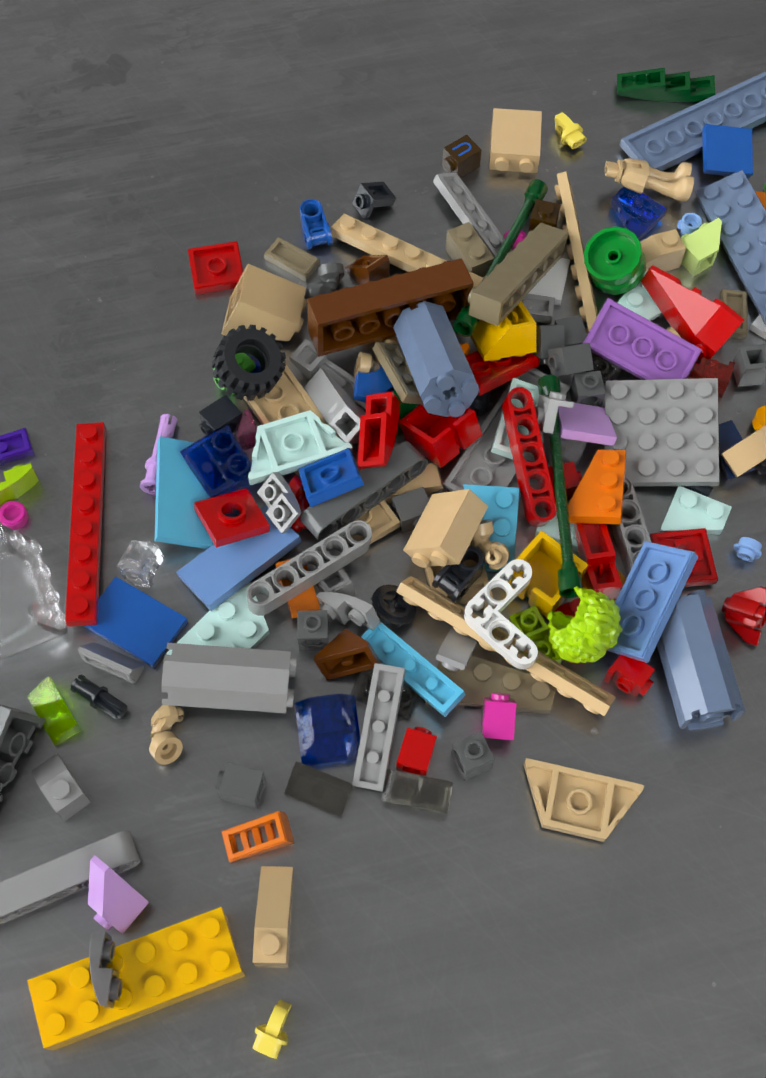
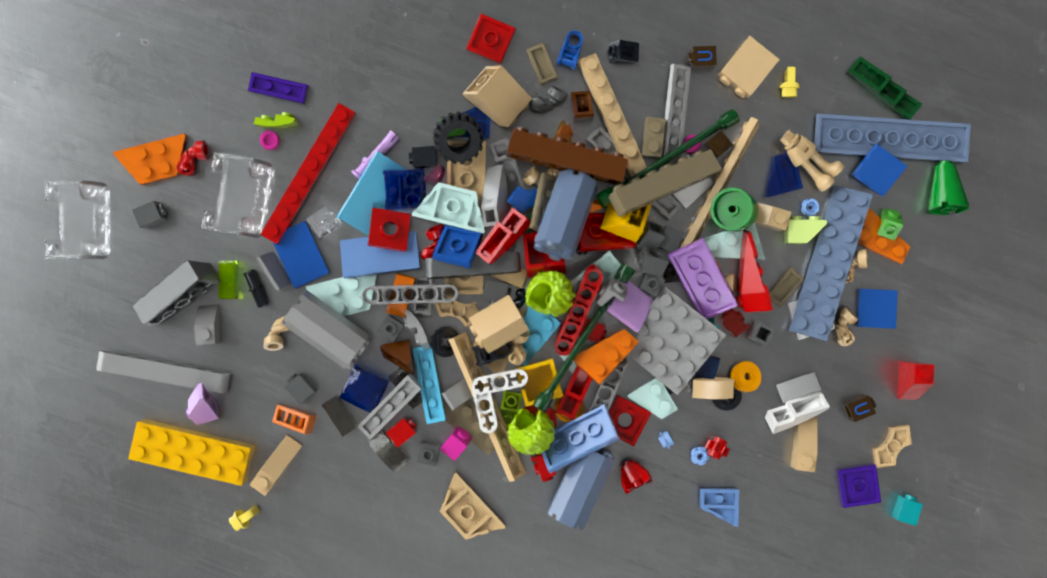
camera: 30 degrees right, 25 degrees up
flat silver slope [89,930,123,1009] -> none
light grey slope [257,472,301,534] -> none
none -> tan tile [434,294,480,327]
none -> lime hair [525,271,575,317]

